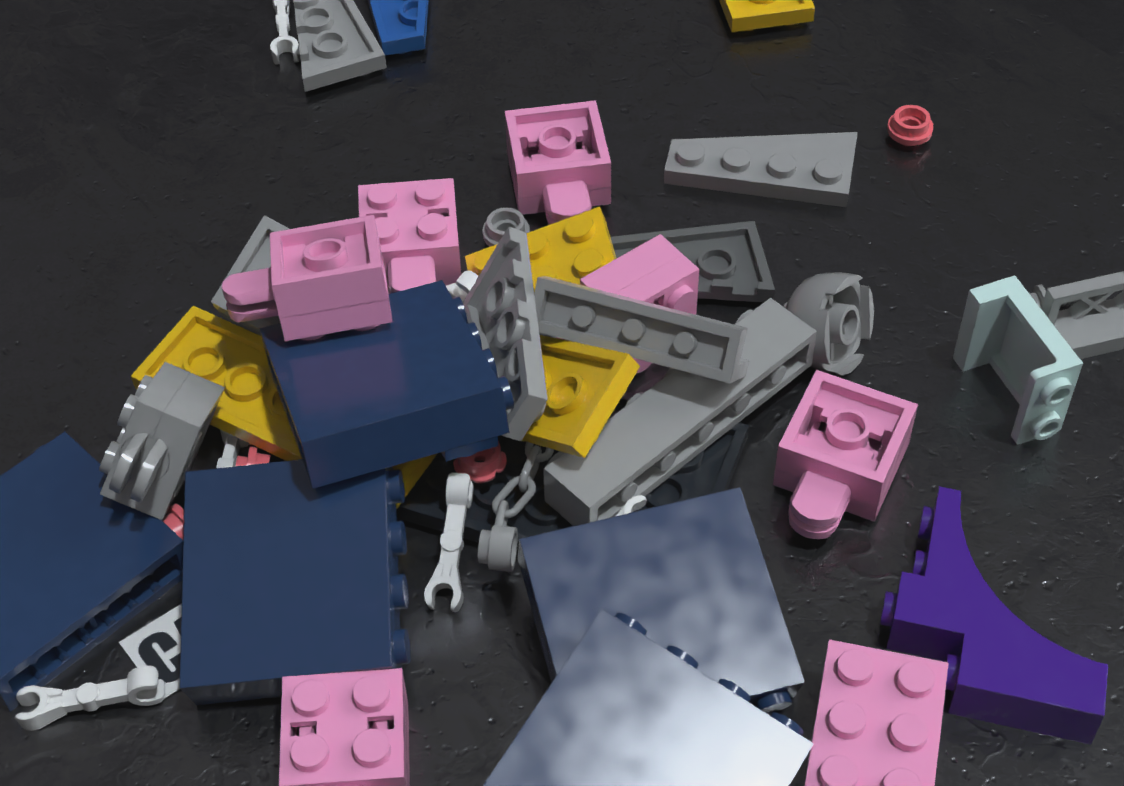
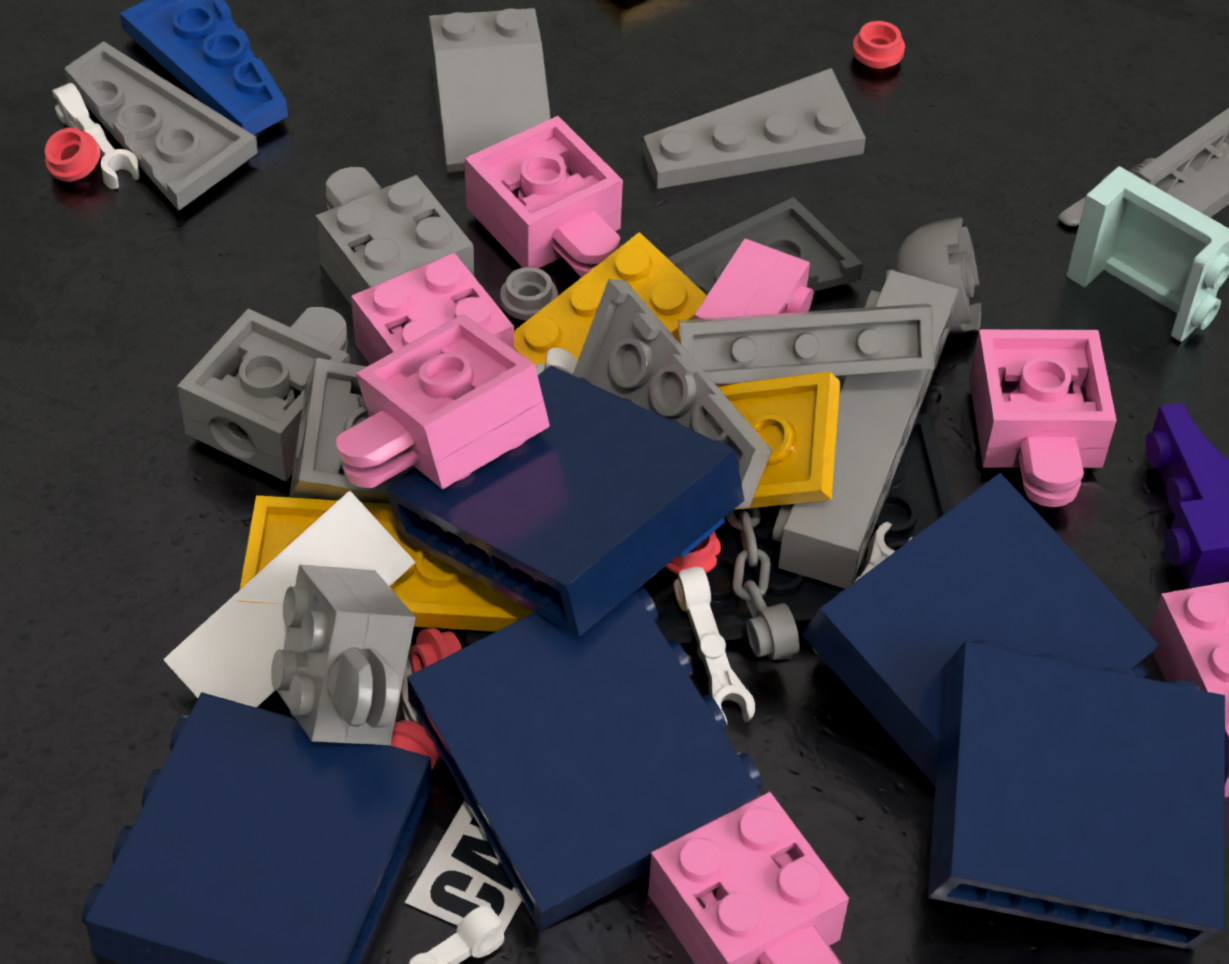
camera: 30 degrees left, 0 degrees up
none -> coral plate [45,128,100,182]
none -> white sticker [163,491,416,707]
none -> light grey brick [177,307,350,481]
none -> light grey brick [315,167,474,306]
none -> light grey slope [429,8,551,173]

